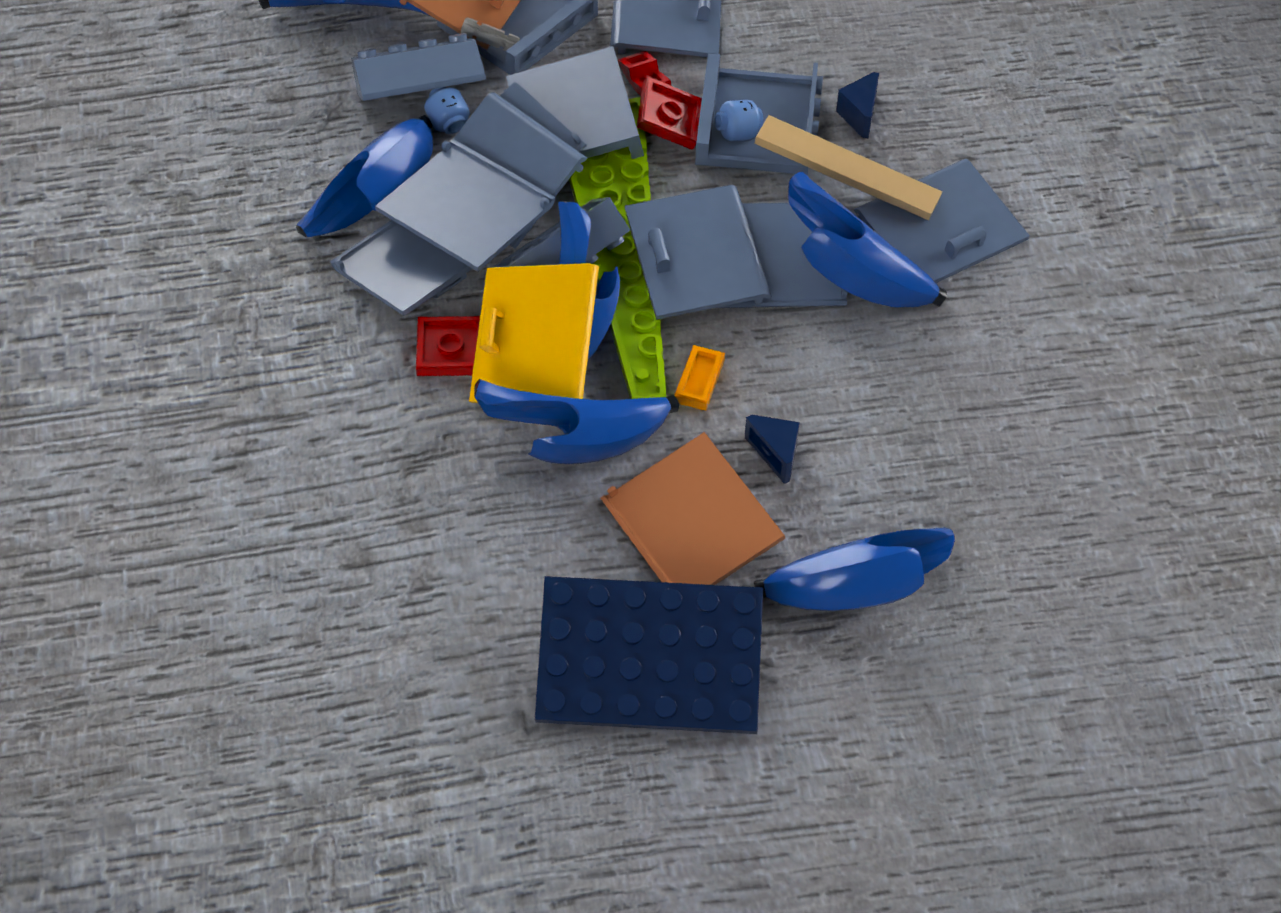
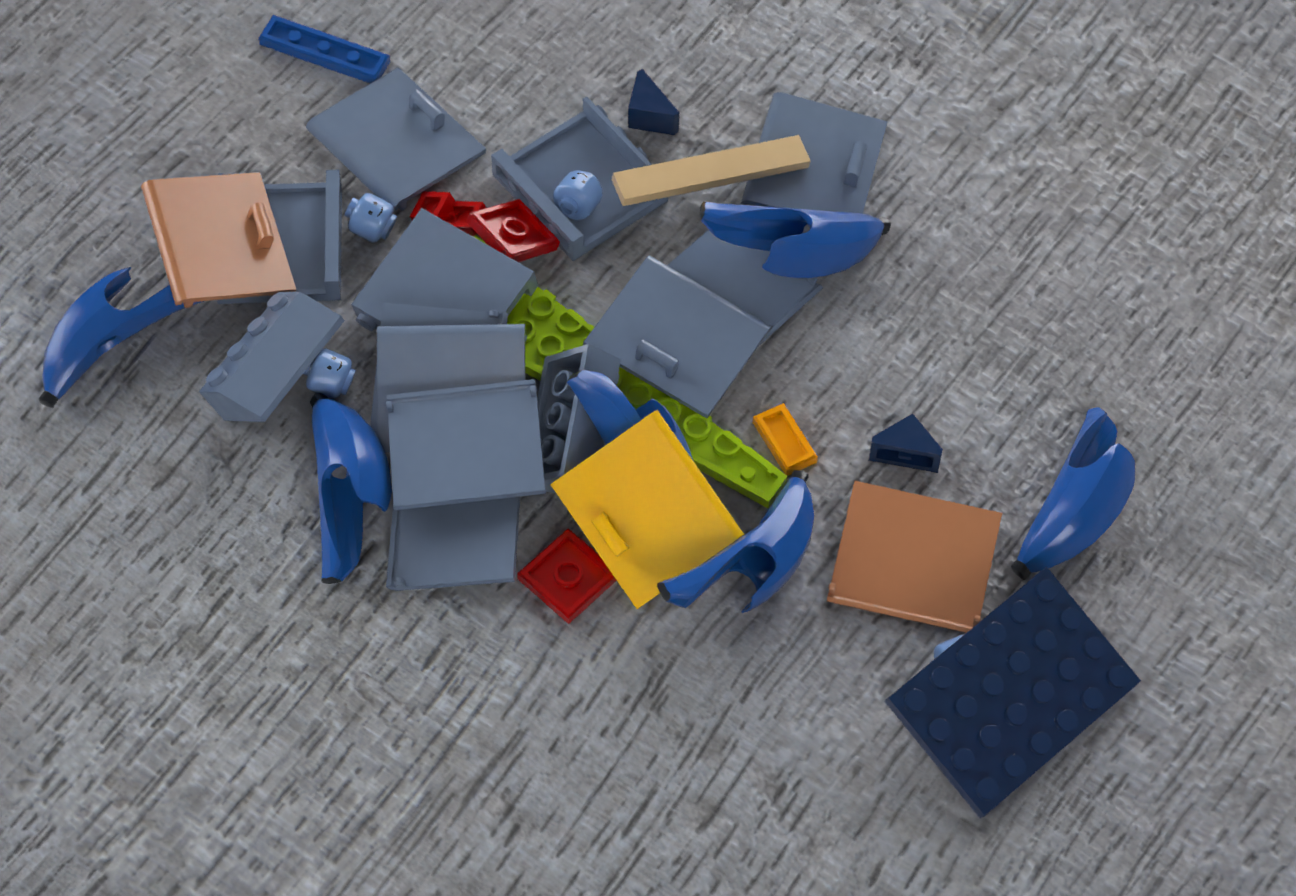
camera: 45 degrees left, 5 degrees up
light grey axle [461,17,520,51] -> none
none -> medium blue head [345,193,397,243]

